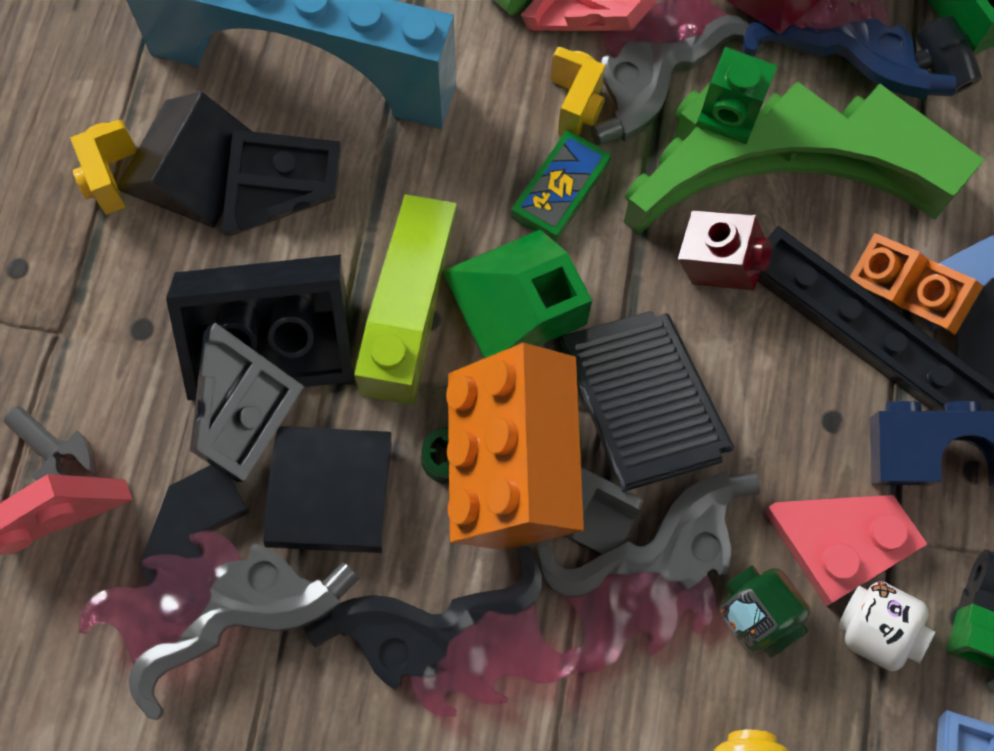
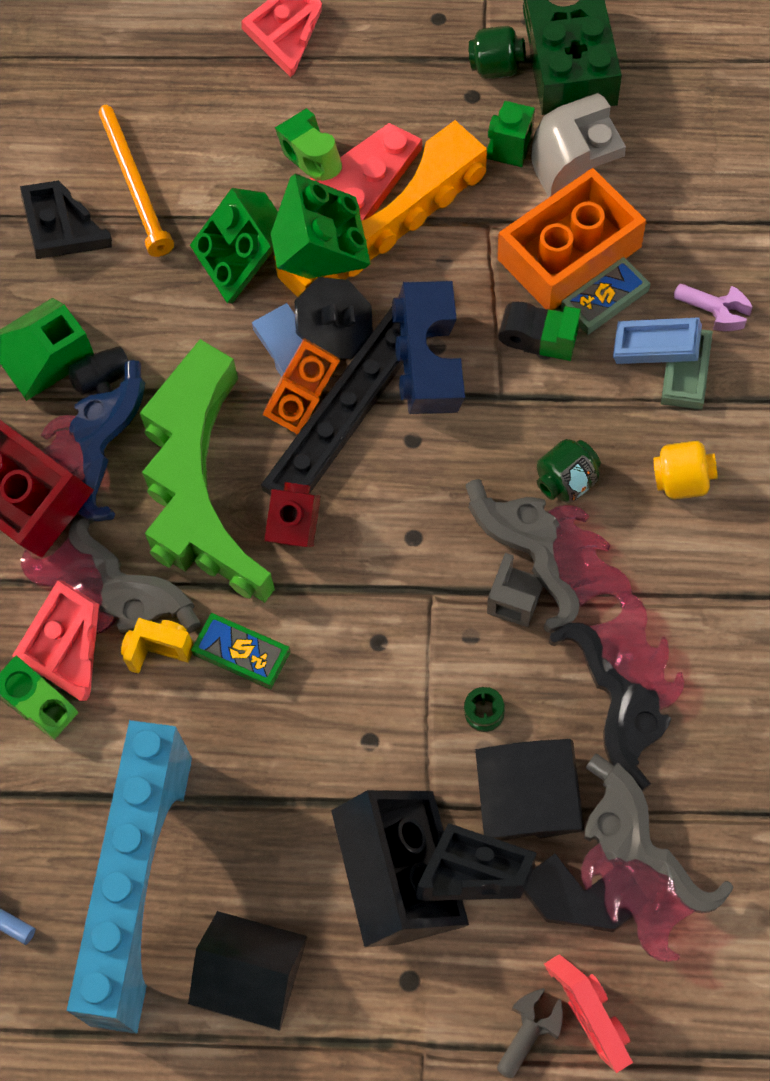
camera: 90 degrees left, 5 degrees down
yellow bracket [70,119,137,215] -> none
black wing [221,129,342,236] -> none
lime slope [354,194,457,406] -> none
green slope [442,229,593,359] -> none
orange brick [446,343,584,550] -> none
black window [558,311,734,492] -> none
green brick [696,47,778,144] -> none
coral wing [764,495,927,606] -> none
white head [838,581,936,671] -> none

